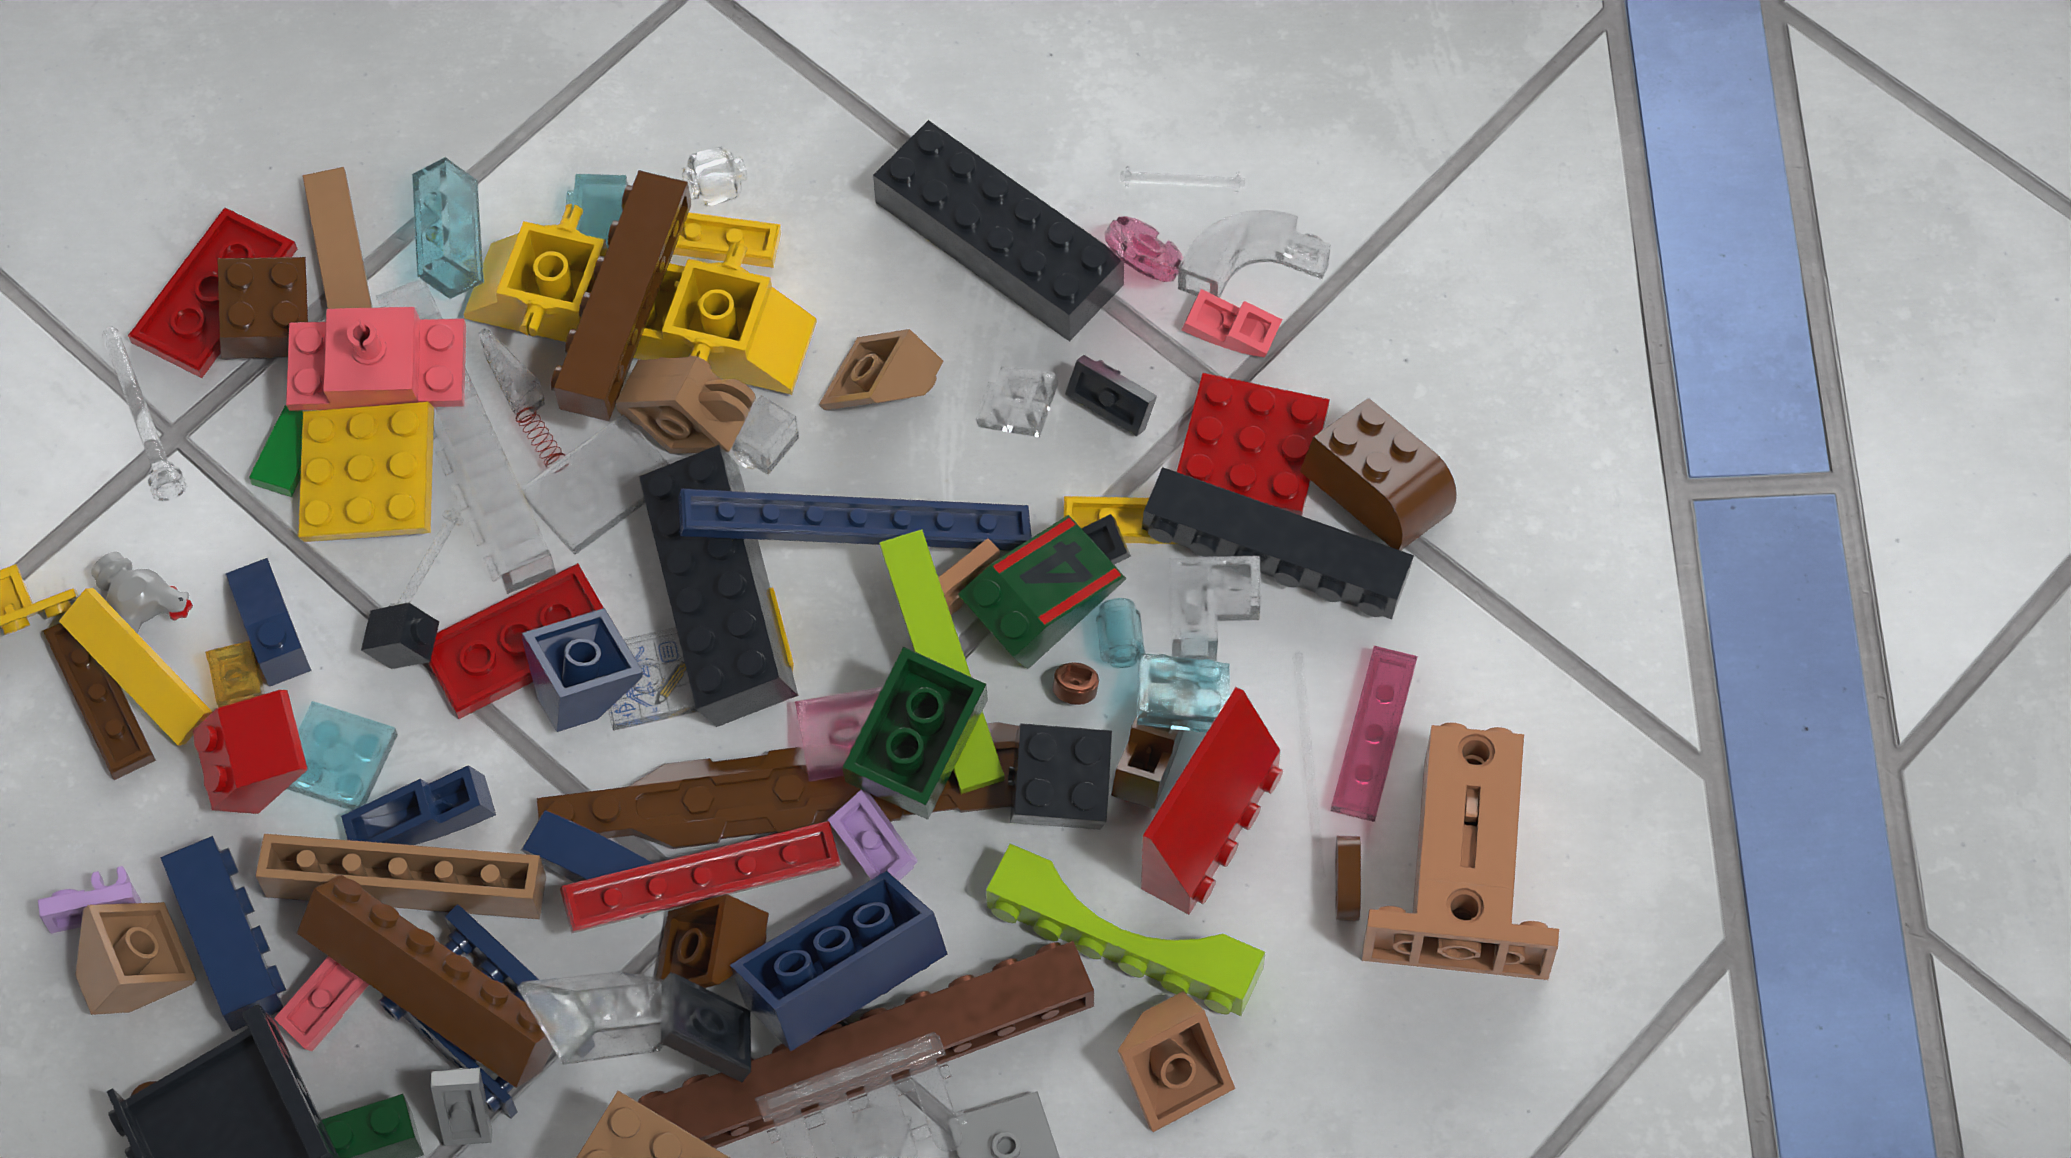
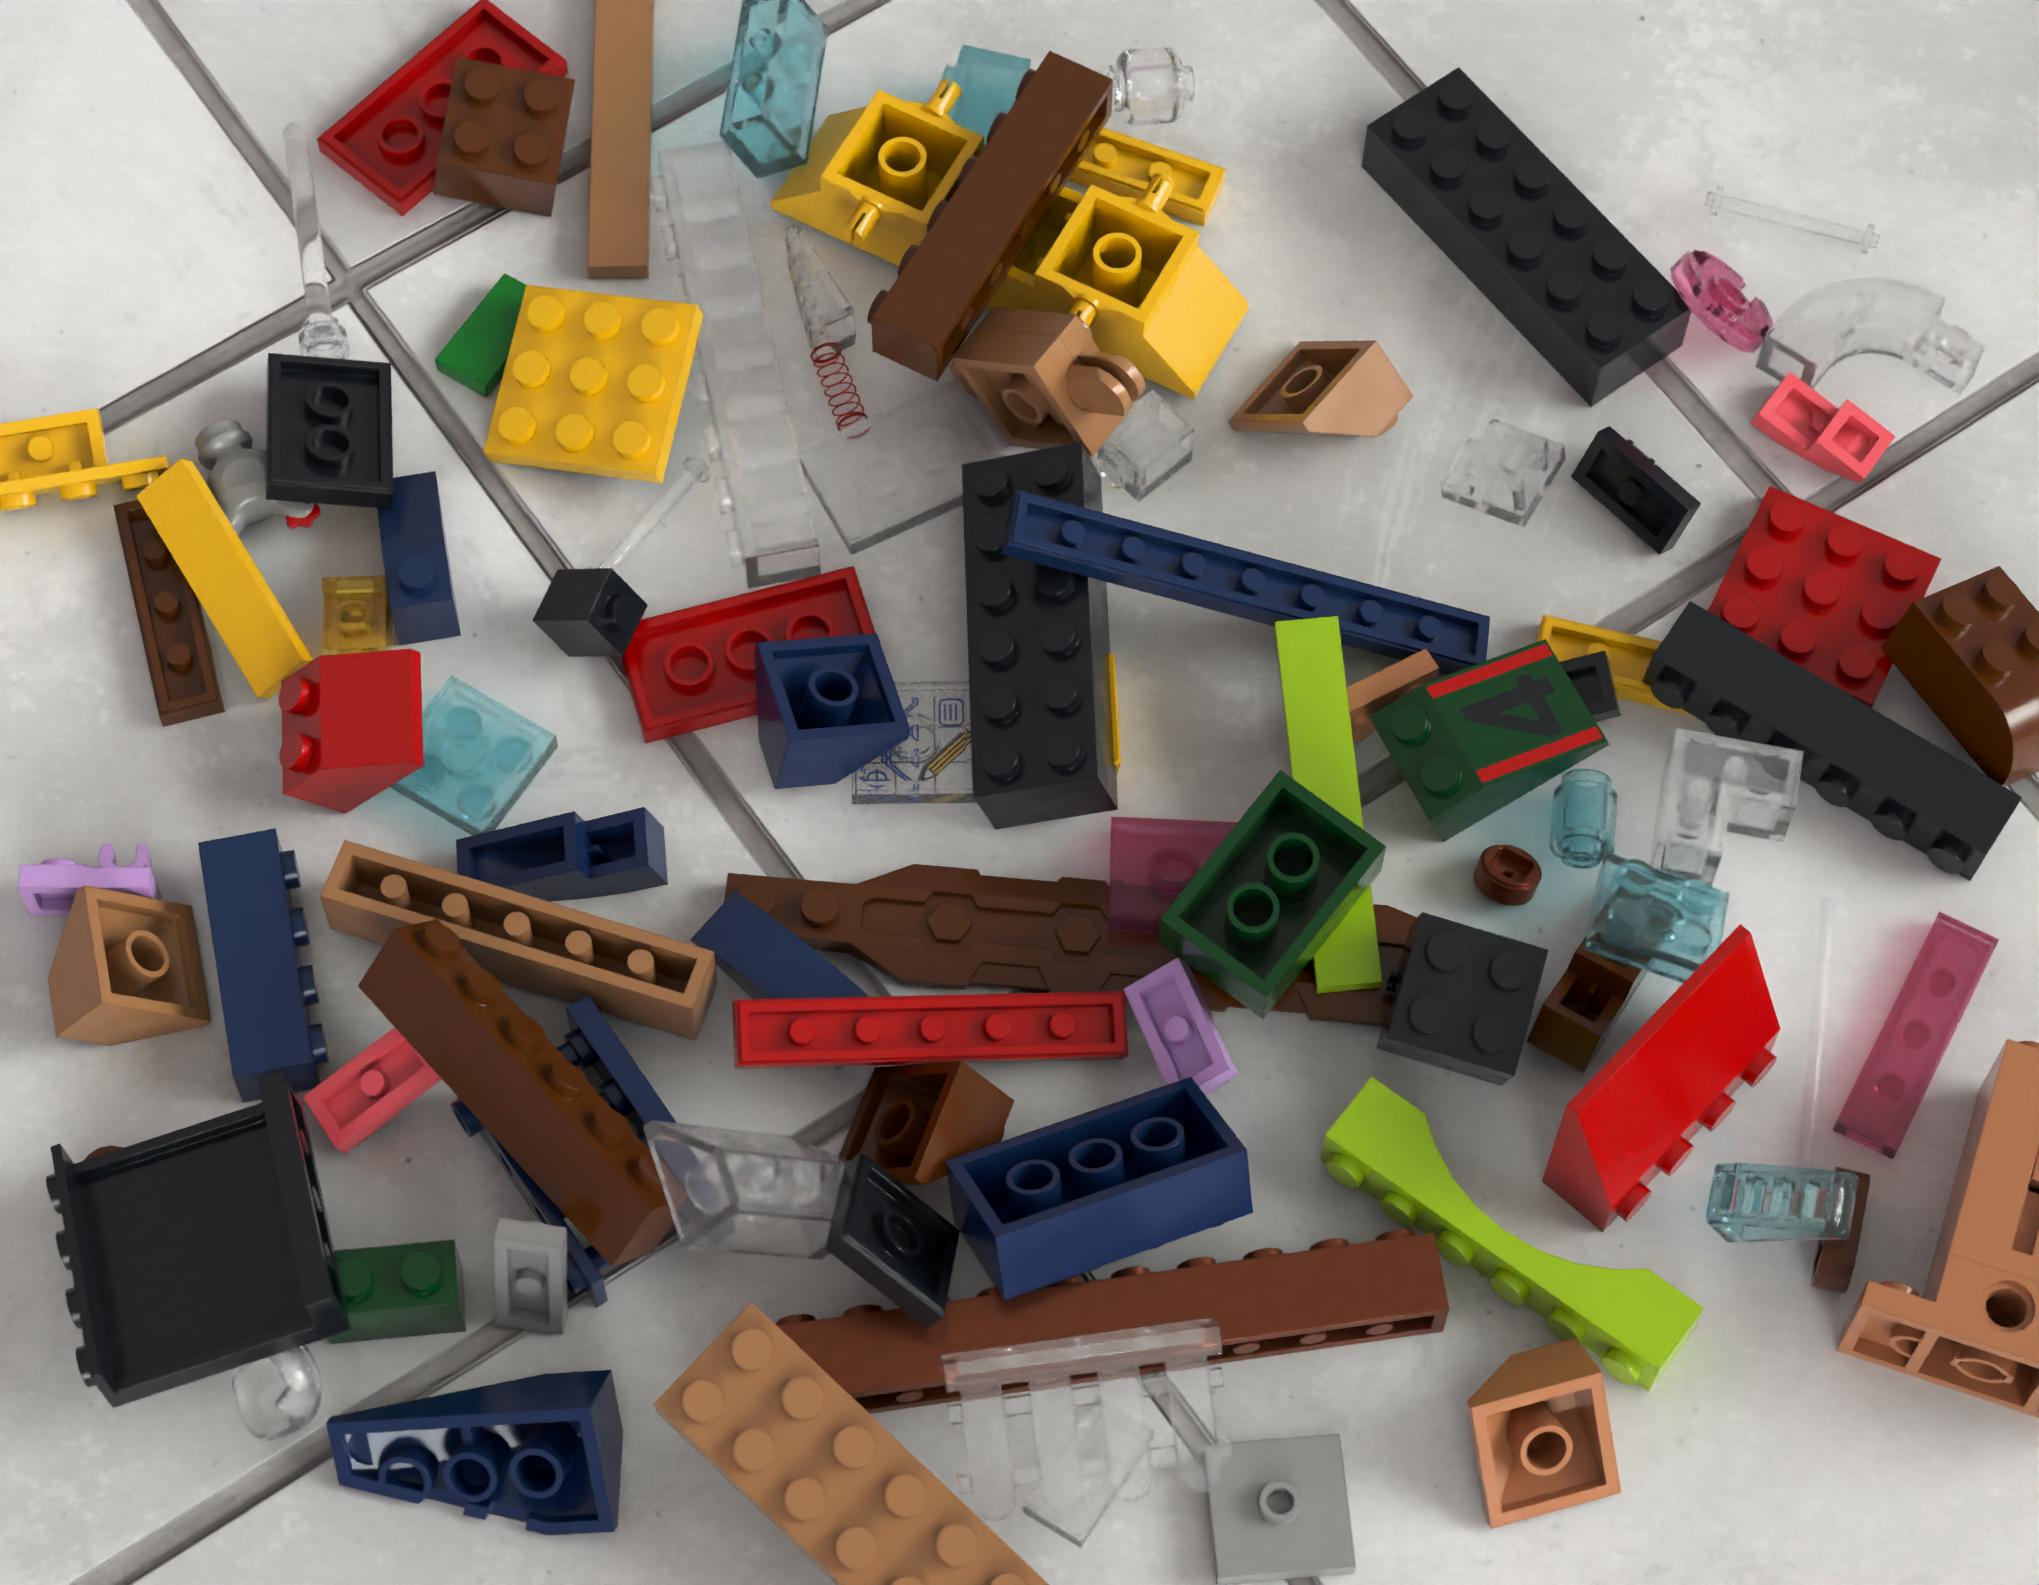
camera: 10 degrees right, 0 degrees up
coral brick [286,307,466,411] -> none
none -> black tile [265,353,393,509]
none -> clear light blue slope [1706,1163,1859,1243]

